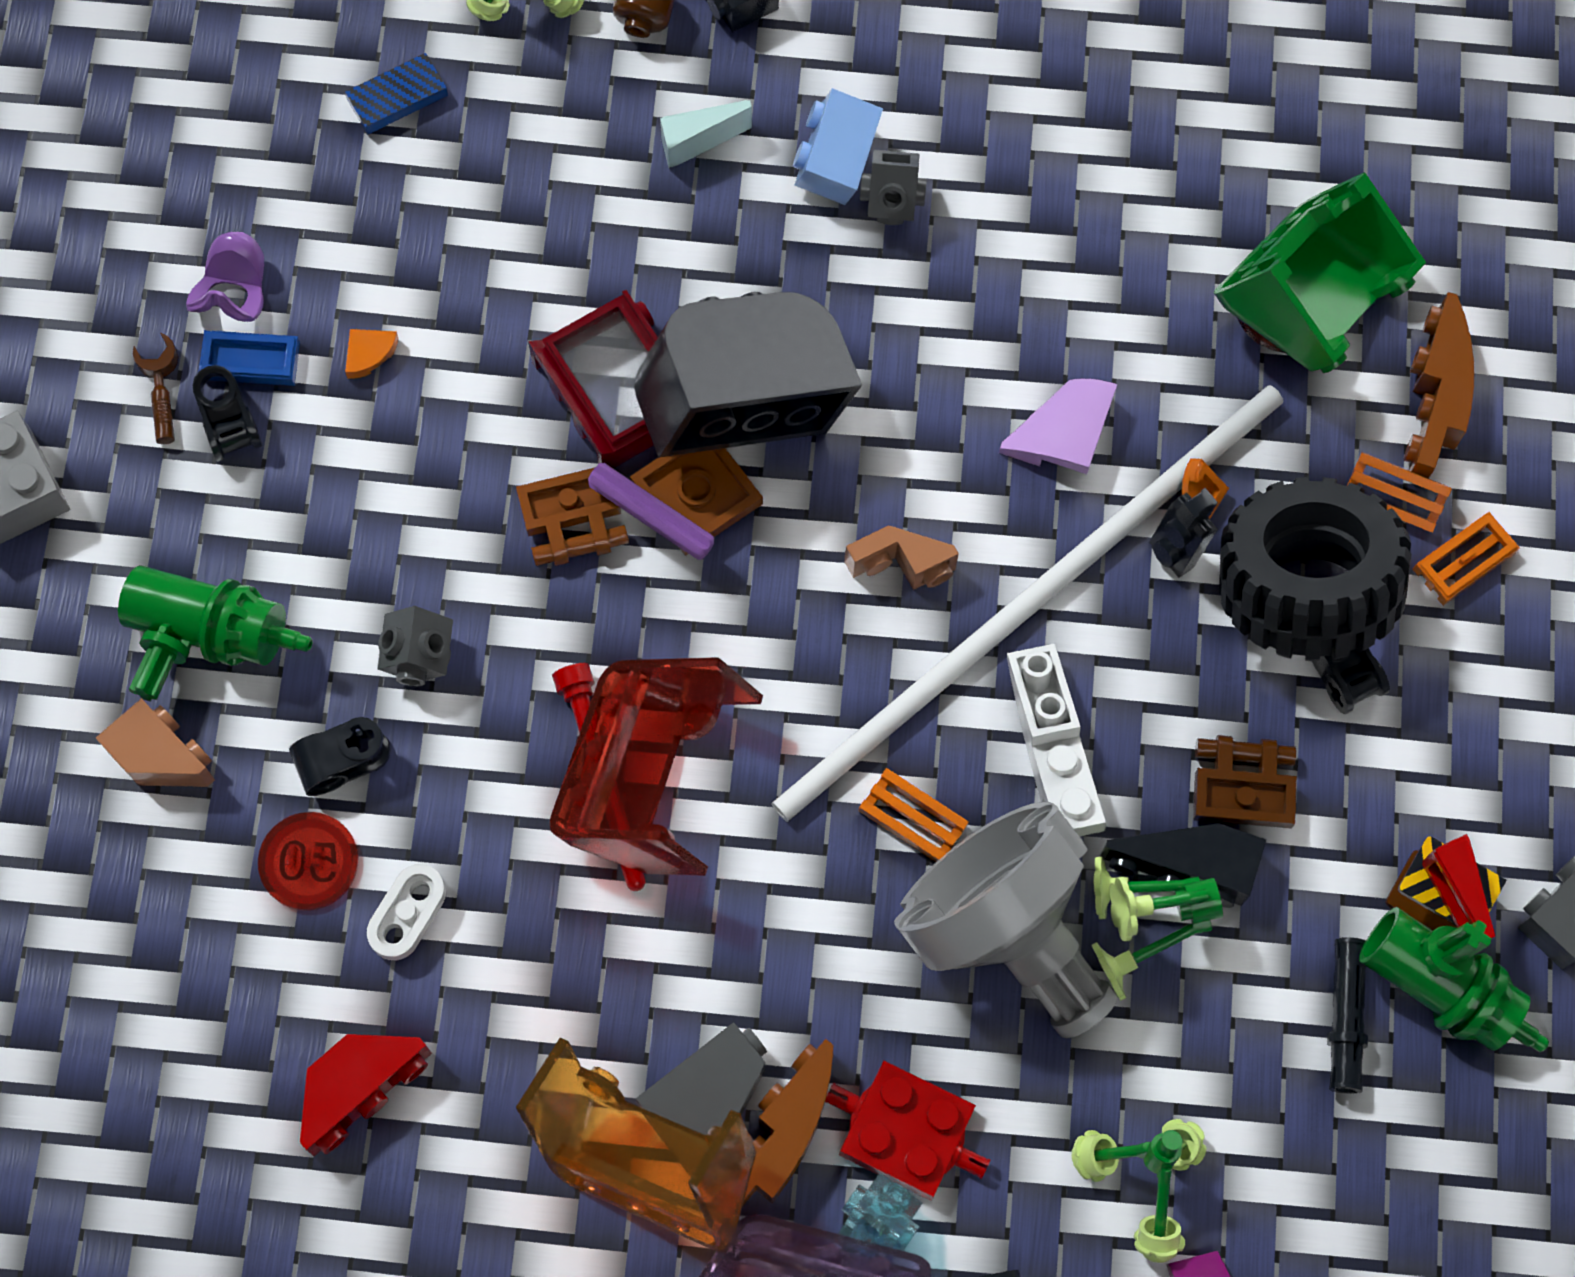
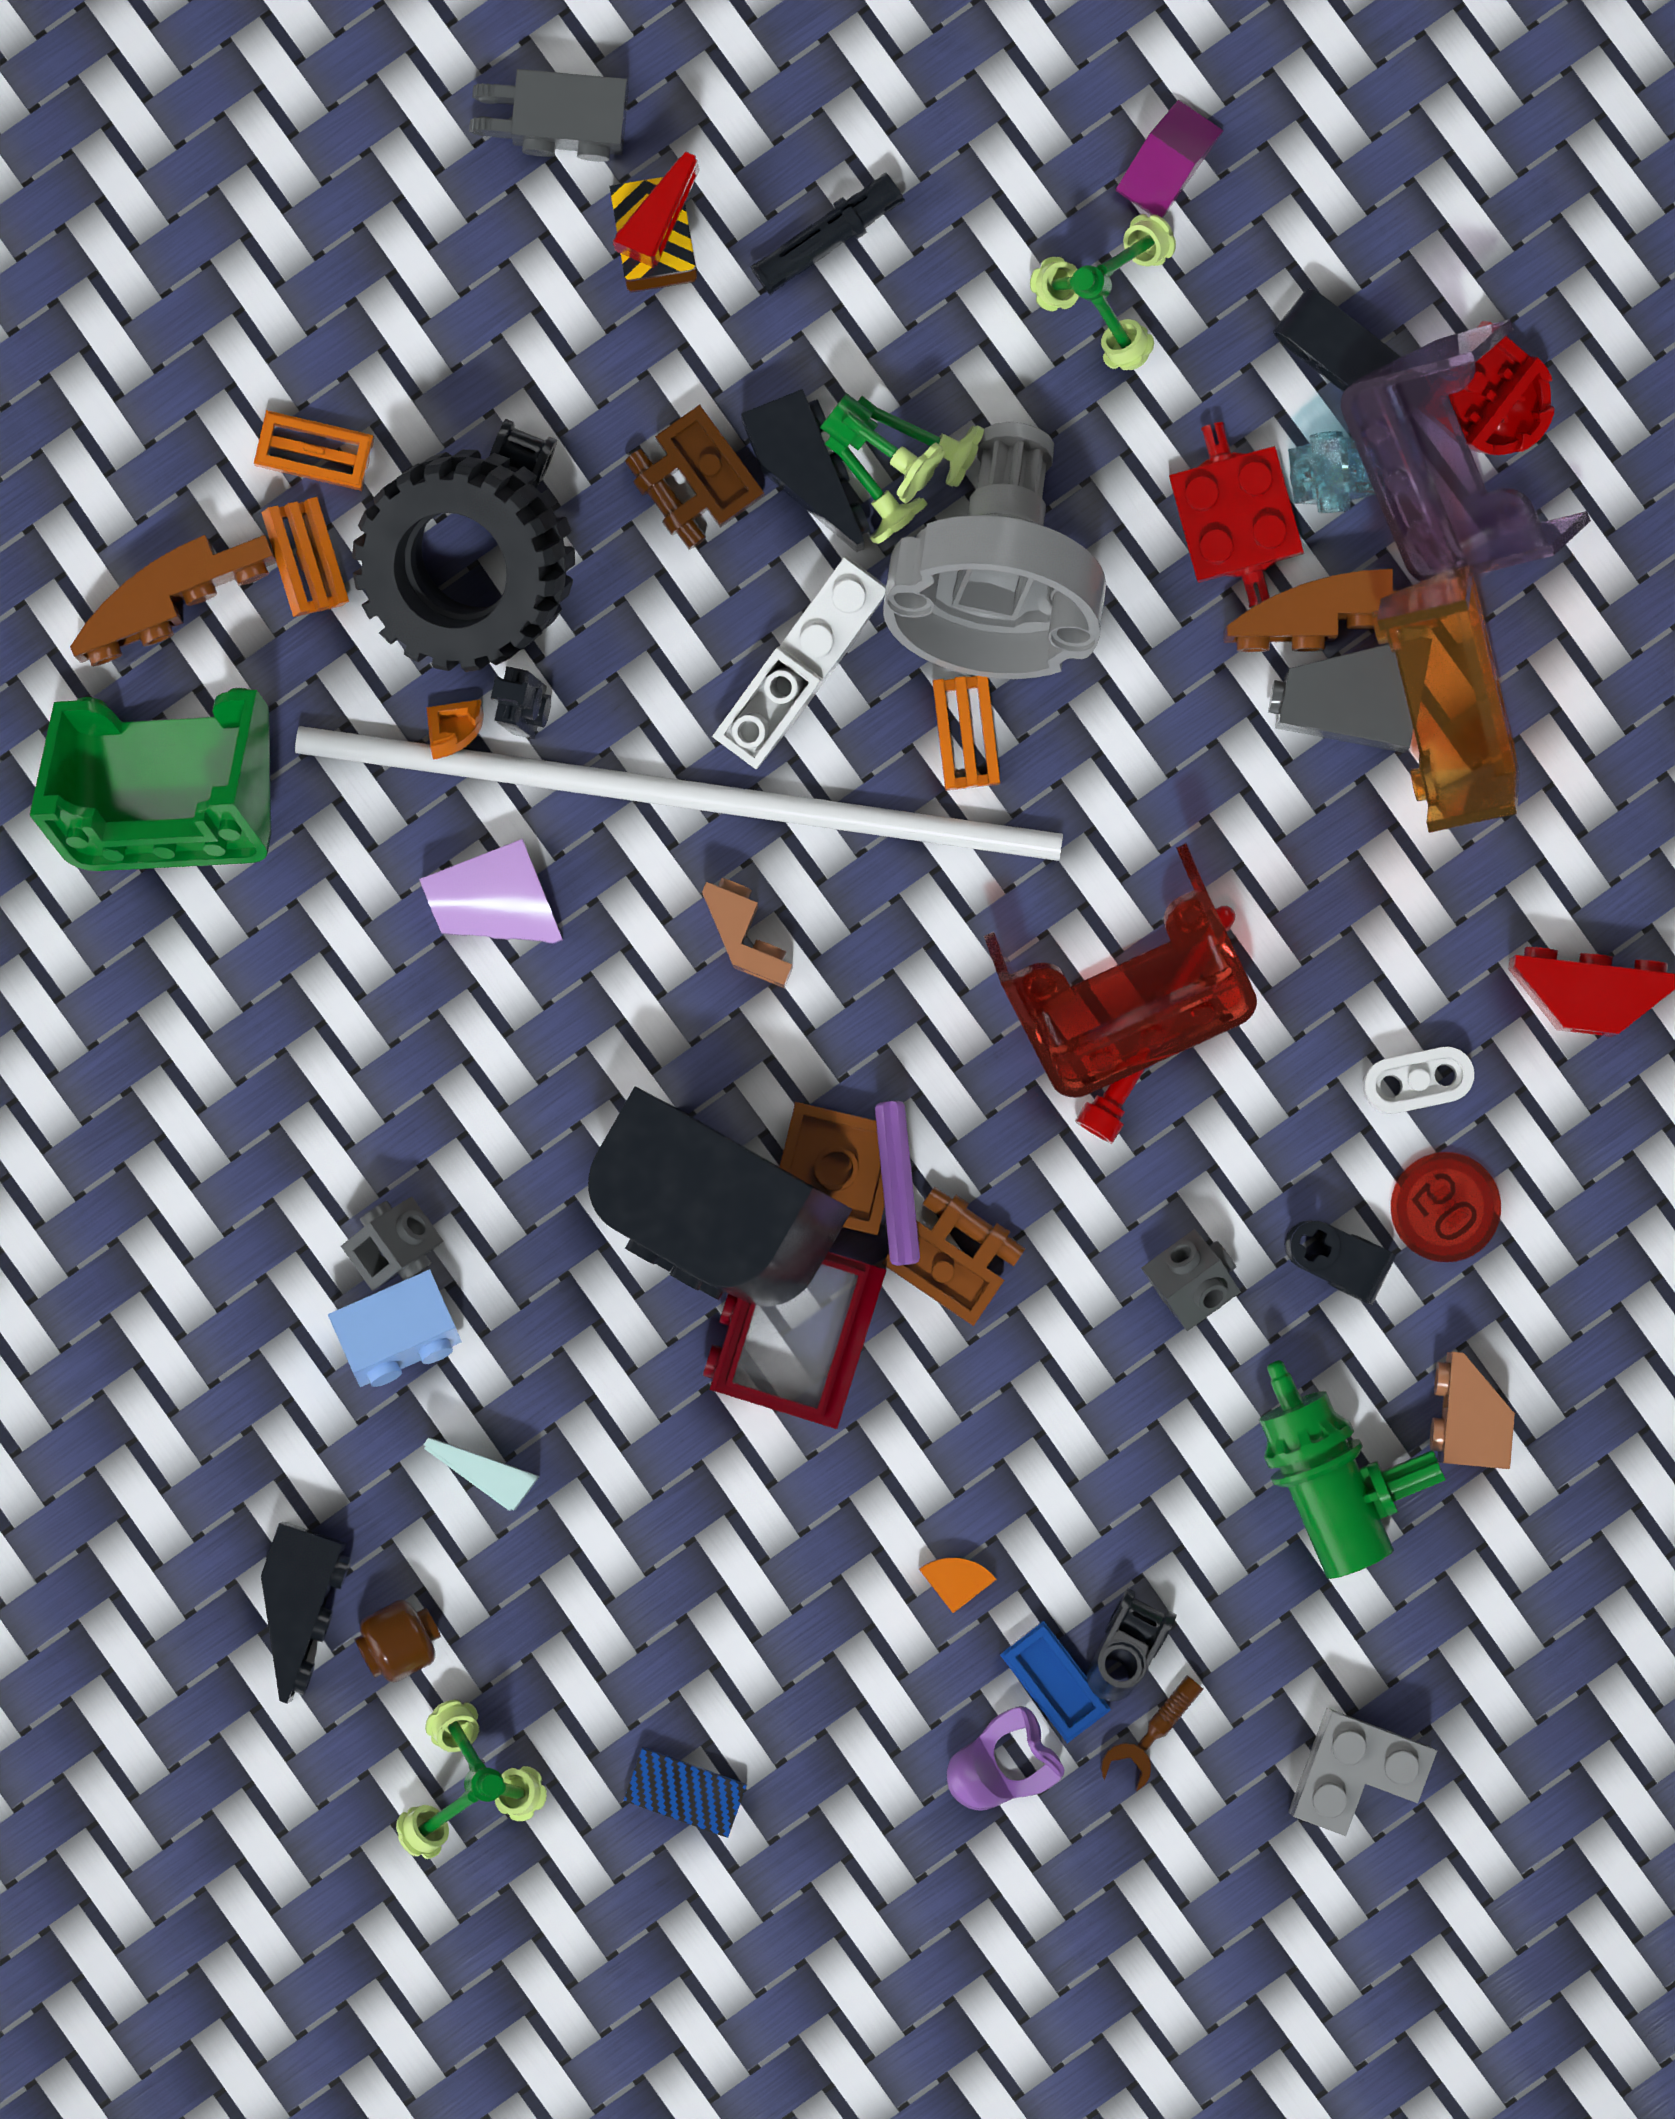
camera: 130 degrees left, 15 degrees up
green piece [1359,907,1549,1052] -> none

